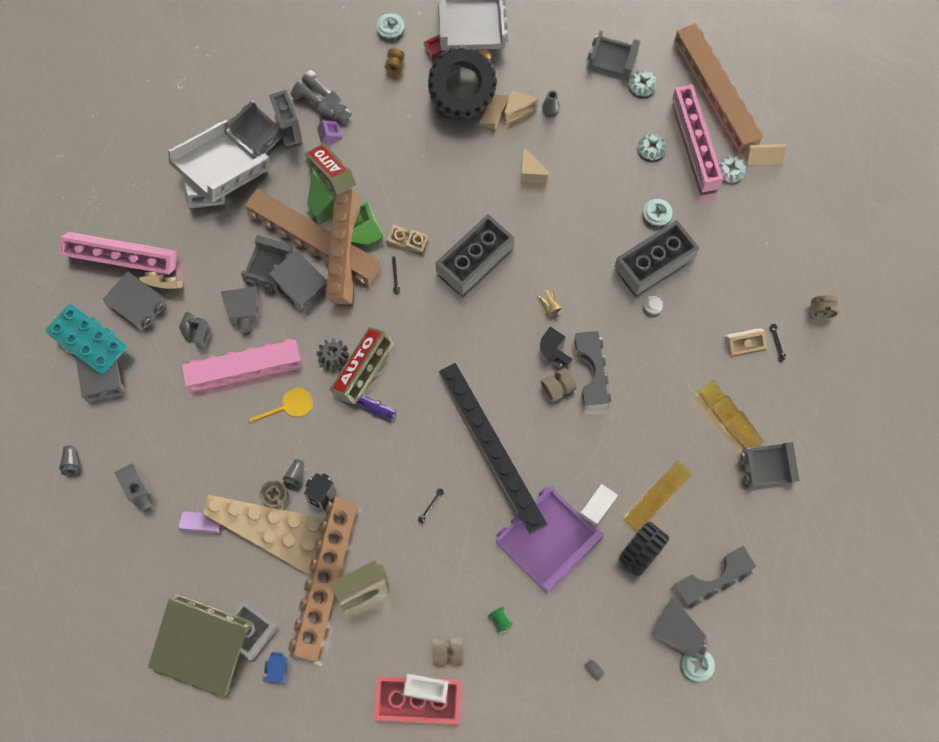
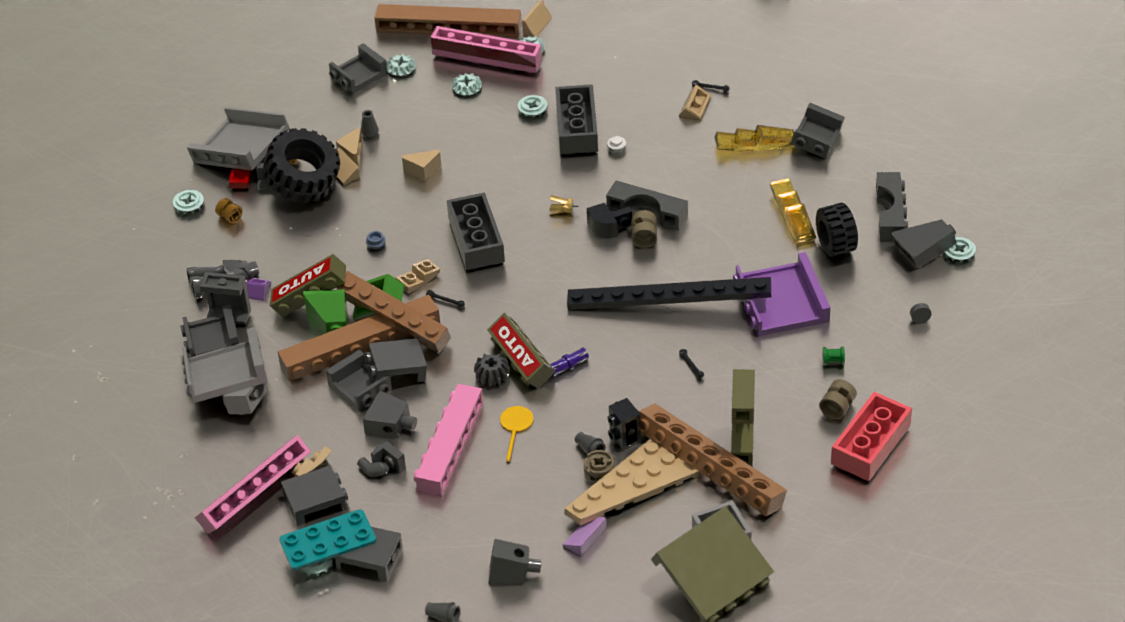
camera: 55 degrees left, 25 degrees down
blue brick [262,652,288,684] -> none
white tile [403,674,449,703] -> none
white tile [580,484,618,526] -> none
dark tan wheel [811,295,839,319] -> none
none -> sand blue plate [366,231,386,249]

